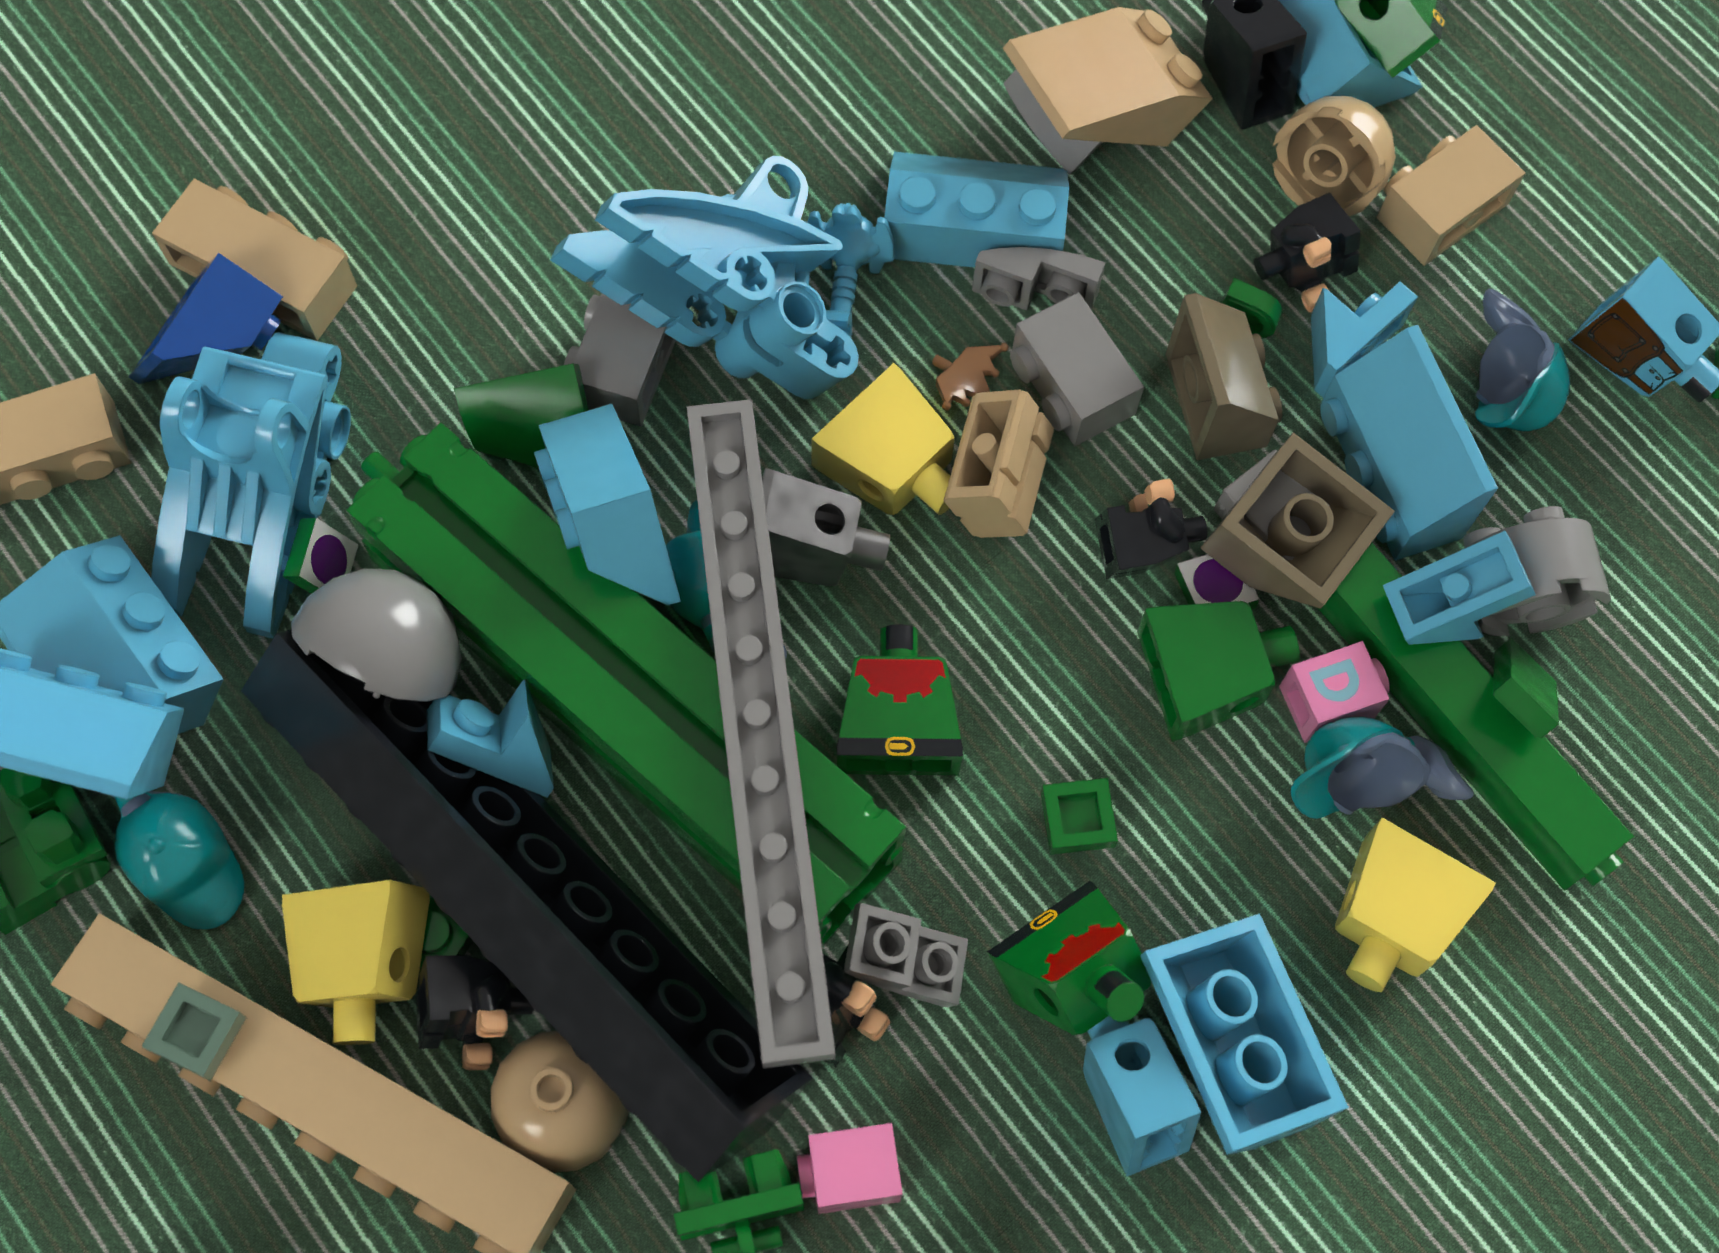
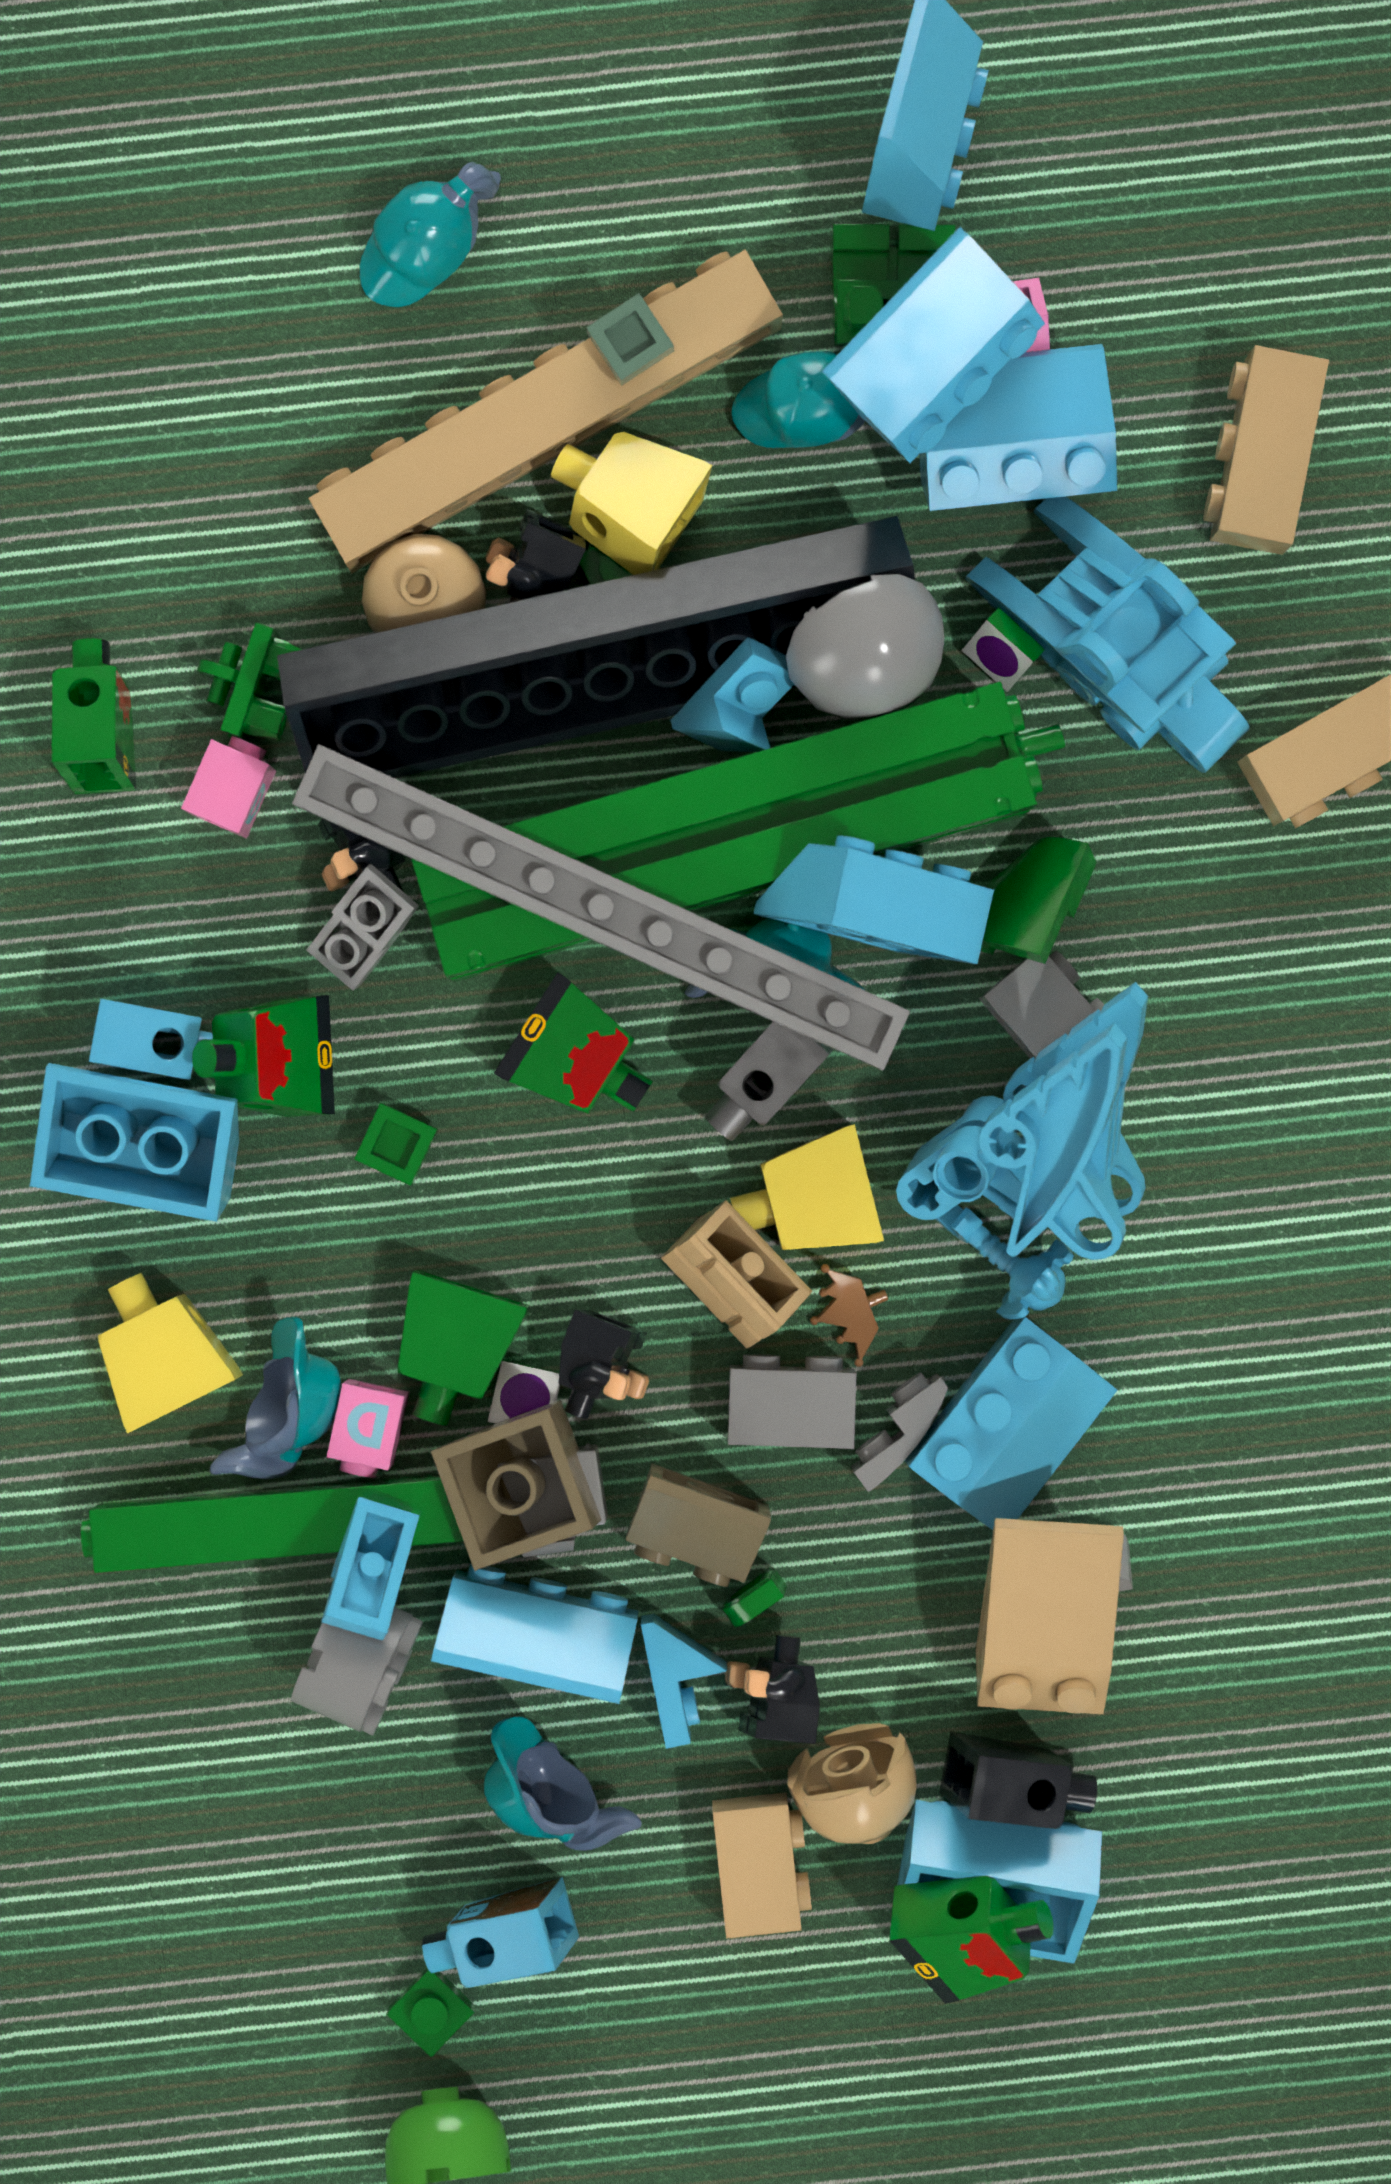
camera: 130 degrees right, 20 degrees up
blue slope [128,253,283,384] -> none
green tile [1493,638,1559,739] -> none

